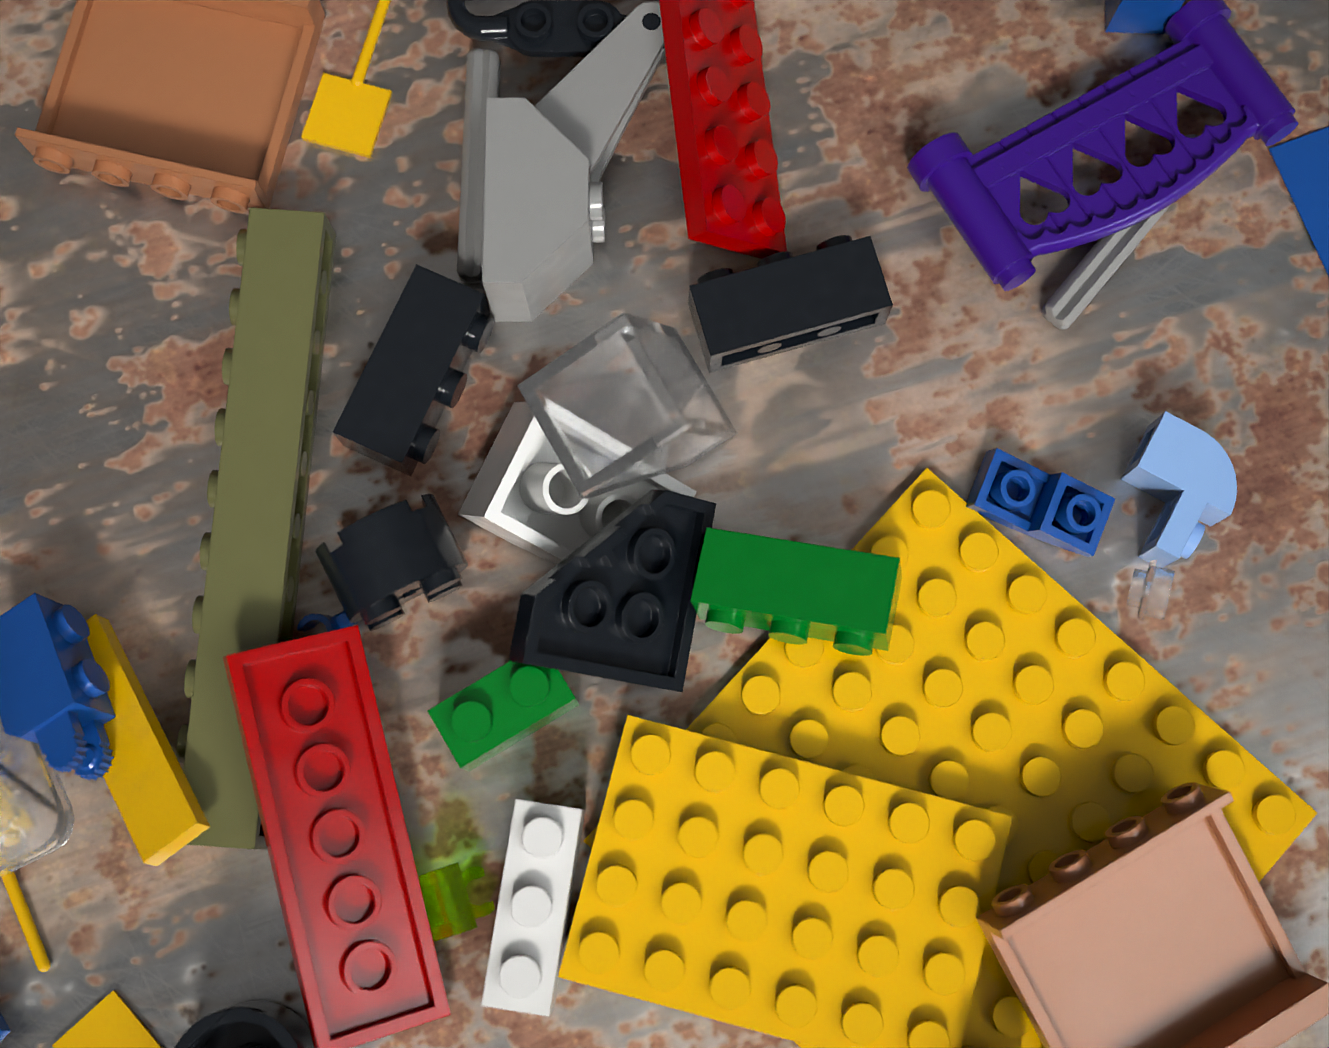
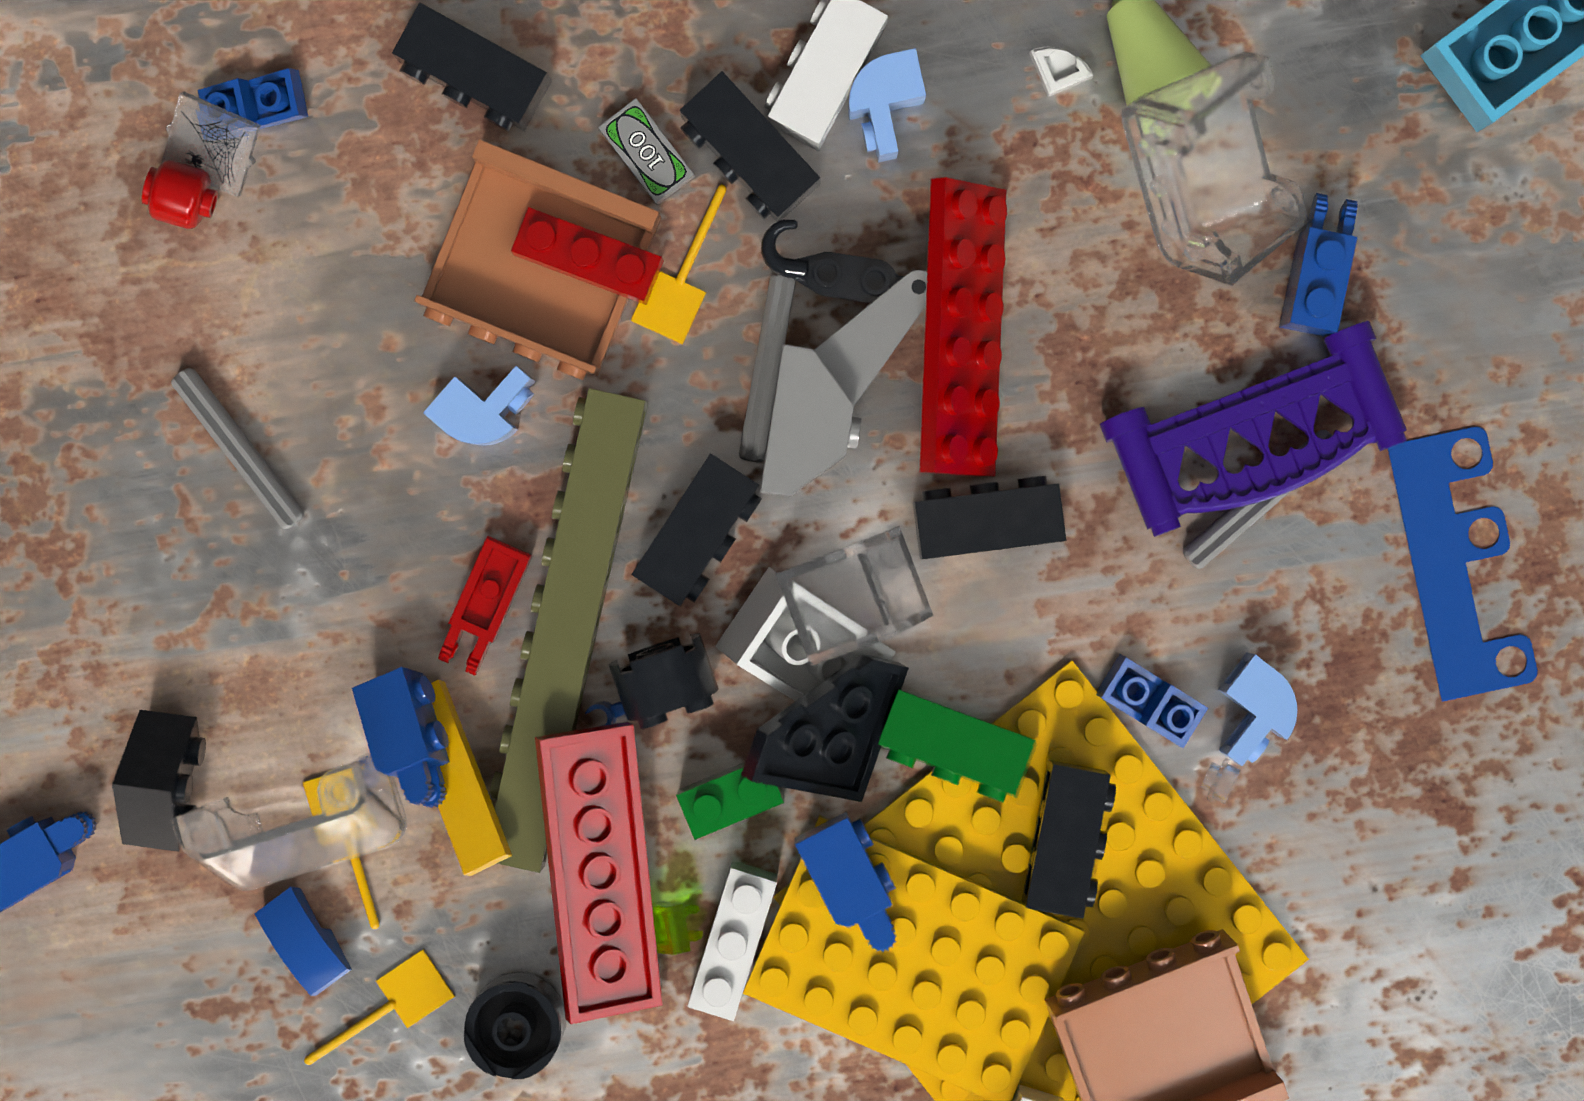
camera: 10 degrees right, 10 degrees up
none -> light blue brick [423,366,536,446]
none -> red hinge [438,536,533,676]
none -> red plate [511,207,664,305]
none -> blue hinge [795,811,896,952]
none -> black brick [1021,760,1116,919]

